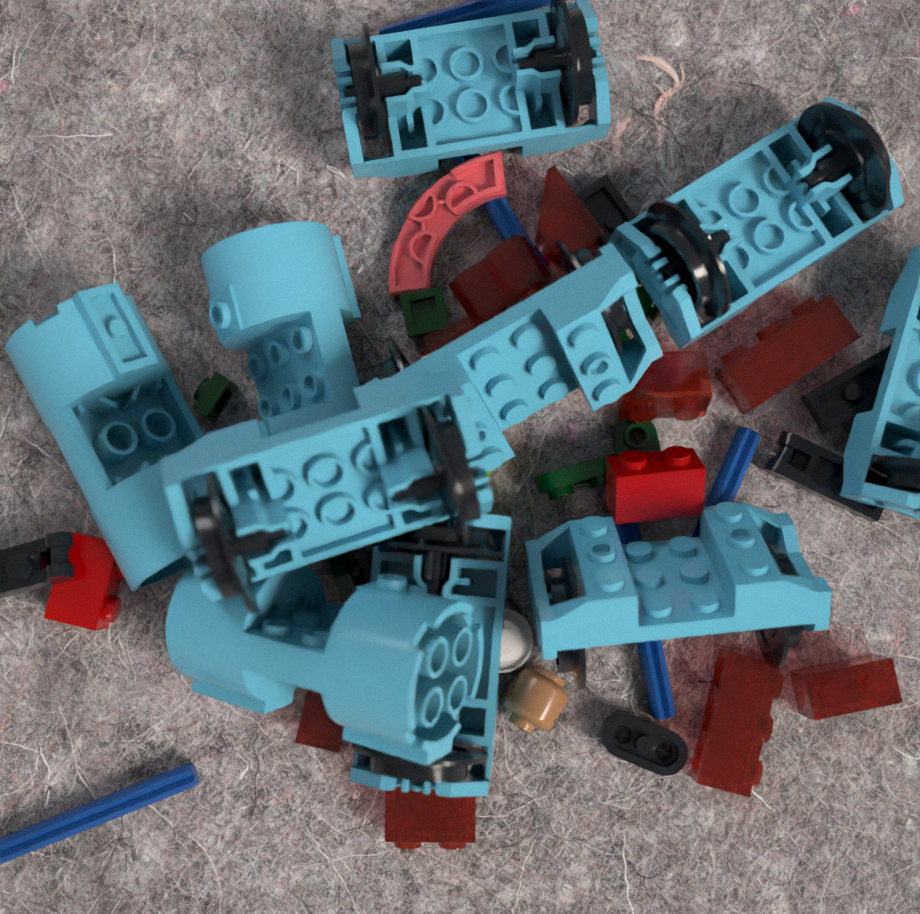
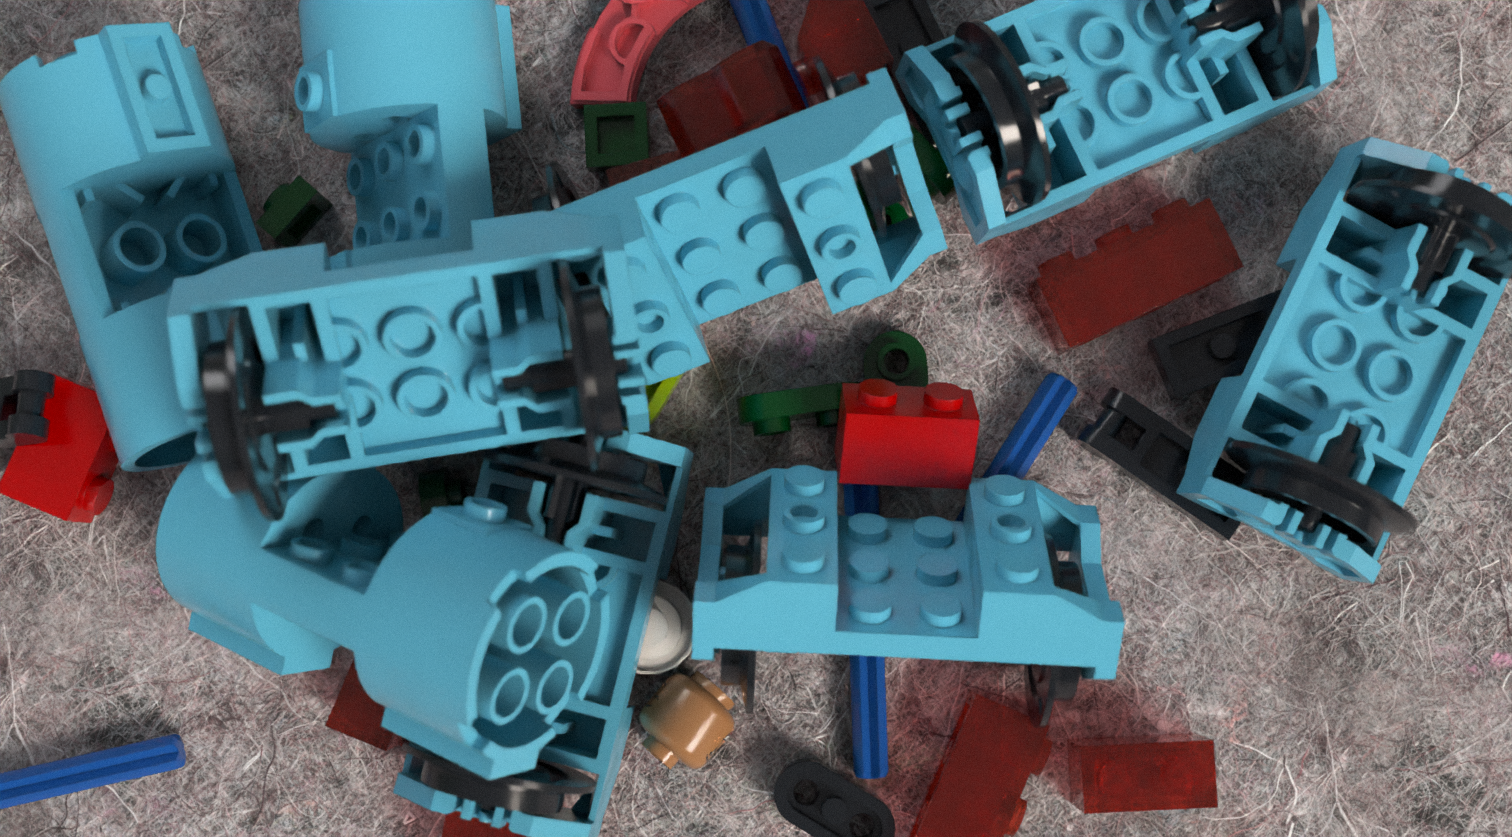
camera: 15 degrees right, 0 degrees up
clear red brick [617,350,712,423] -> none

